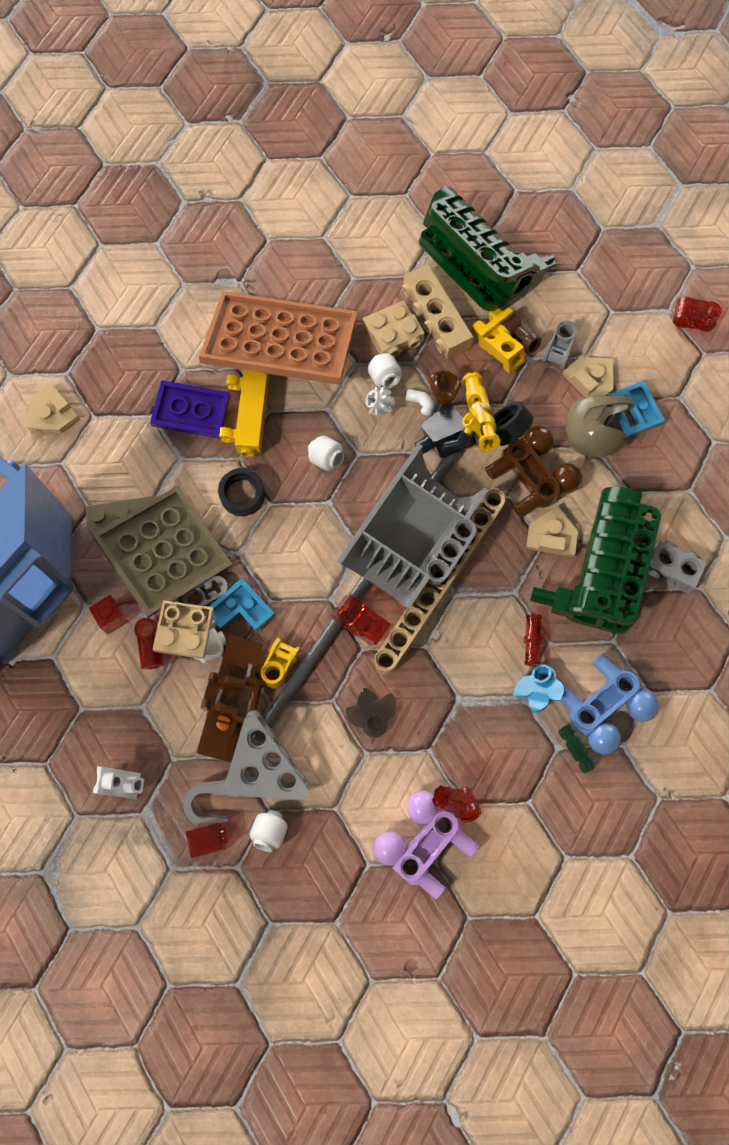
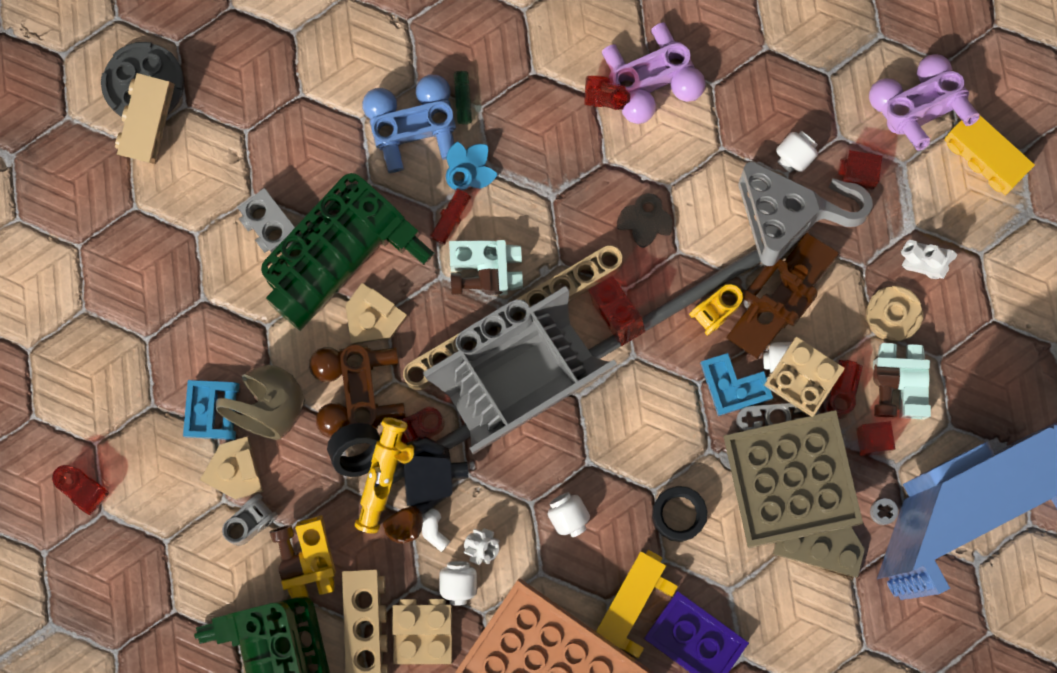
camera: 155 degrees left, 5 degrees up
none -> clear red piece [401,407,445,452]
none -> light aqua hips [449,240,523,296]
none -> tan tile [866,286,923,342]
none -> lavender piece [869,54,979,151]
none -> light grey bush [870,498,898,525]
none -> light aqua hips [873,343,931,420]
none -> yellow brick [944,115,1035,196]

